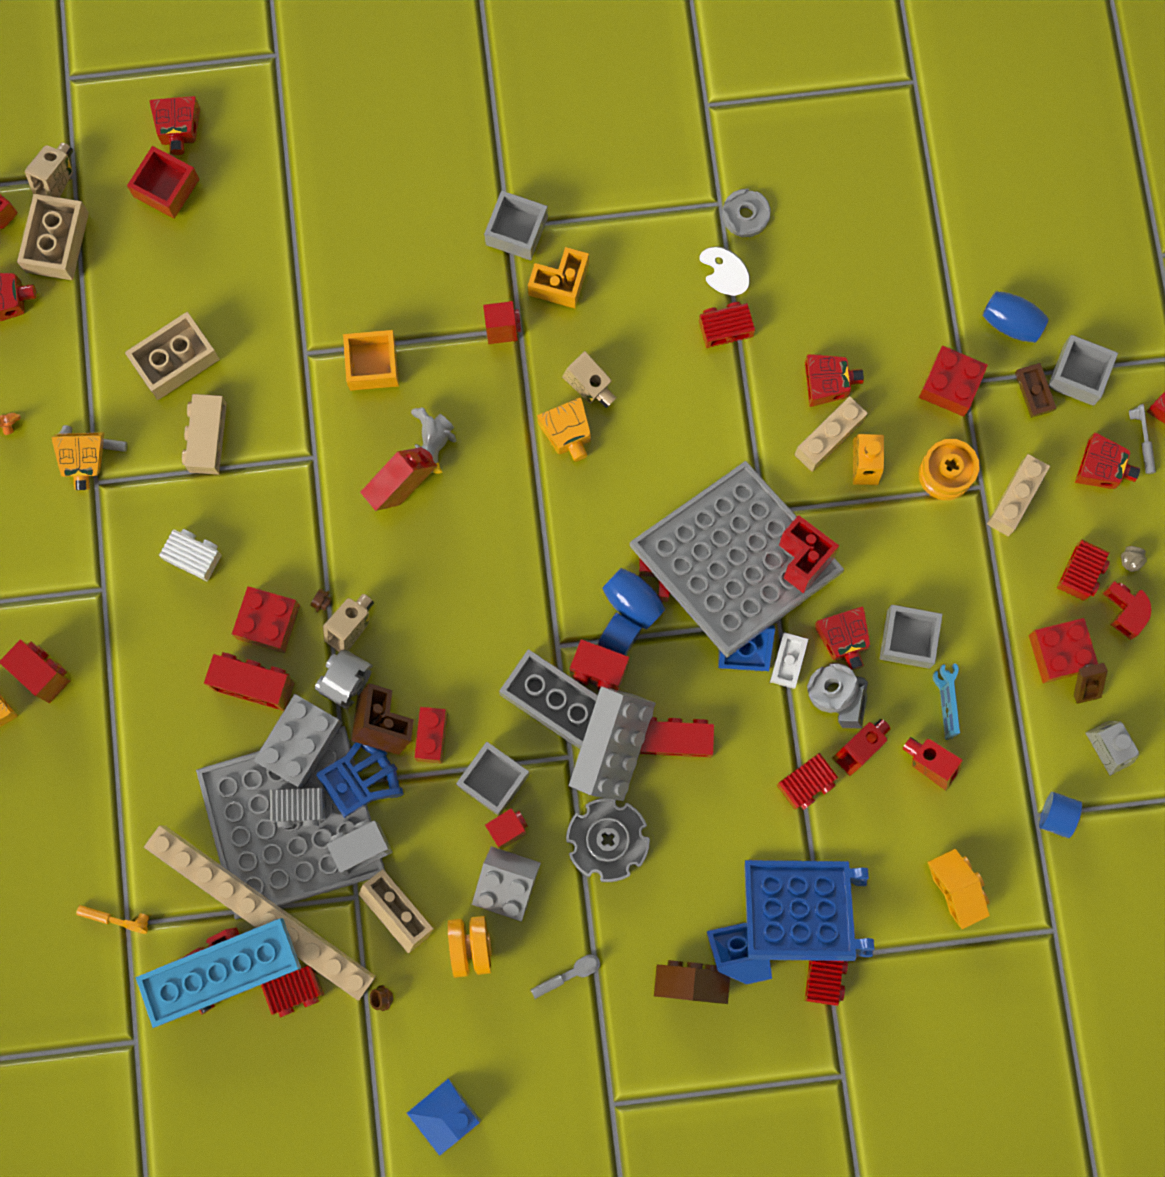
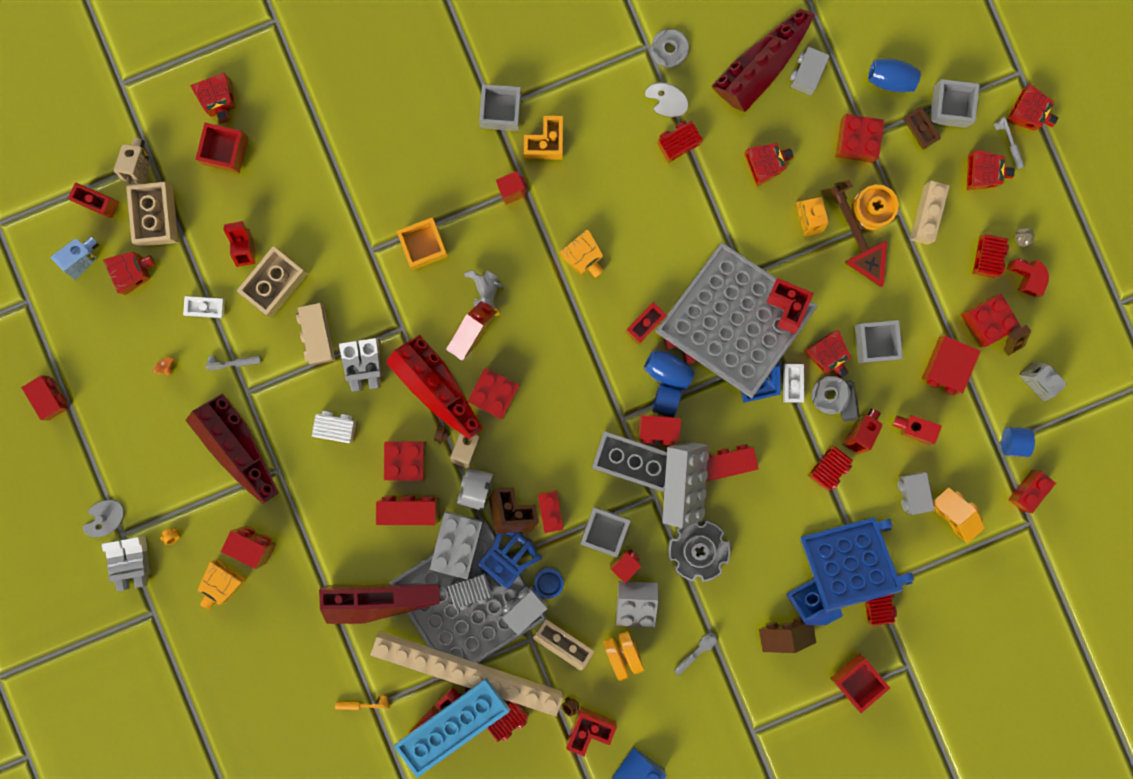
camera: 15 degrees left, 10 degrees up
light orange torso [52,432,104,490] -> none
tan torso [562,351,616,408] -> none
tan brick [795,396,868,472] -> none
dark azure flag [933,664,960,740] -> none
none -> white plate [183,296,225,318]
none -> dark red wedge [185,393,279,504]
none -> red brick [223,221,255,267]
none -> dark red wedge [319,584,440,624]
none -> light grey hips [339,338,383,392]
none -> red wedge [386,335,483,439]
none -> red brick [467,368,520,420]
none -> blue piece [534,566,564,599]
none -> red brick [566,707,617,756]
none -> red brick [625,302,667,344]
none -> dark red wedge [712,9,815,112]
none -> light grey brick [789,46,830,96]
none -> reddish brown piece [821,180,887,287]
none -> red piece [830,653,891,713]
none -> light grey brick [897,472,935,515]
none -> red brick [922,336,981,396]
none -> red brick [1008,470,1056,514]

